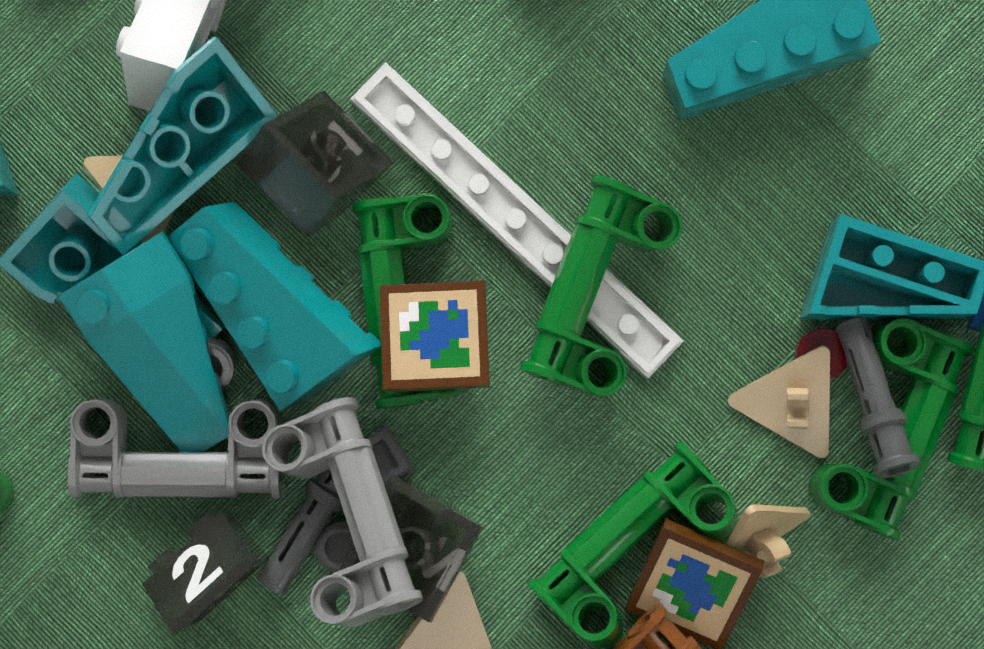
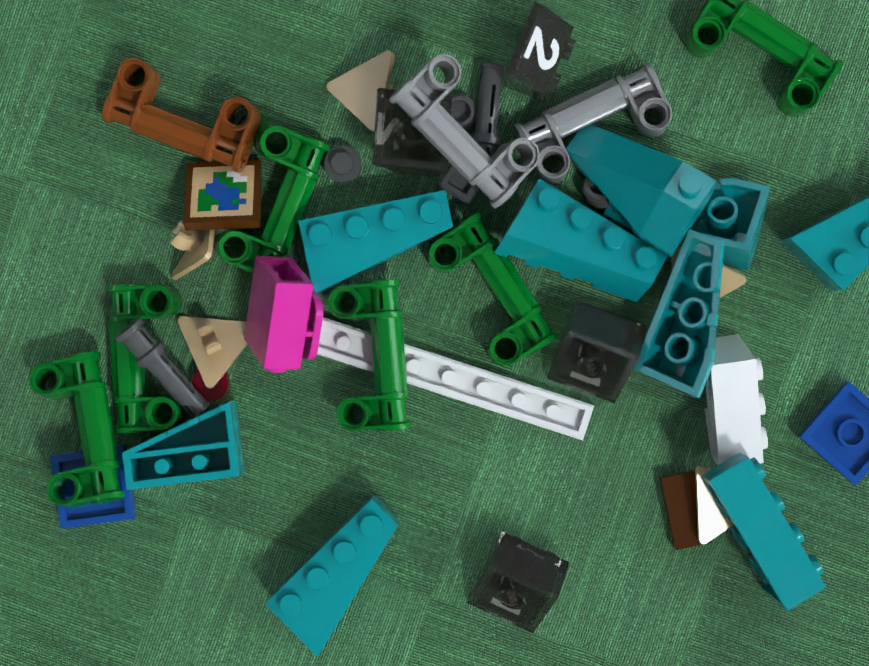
camera: 150 degrees right, 5 degrees up
tile [380,280,490,392] -> none
none -> dark pink brick [244,256,323,373]
none -> teal wedge [298,190,453,294]
none -> dark grey plate [324,145,361,183]

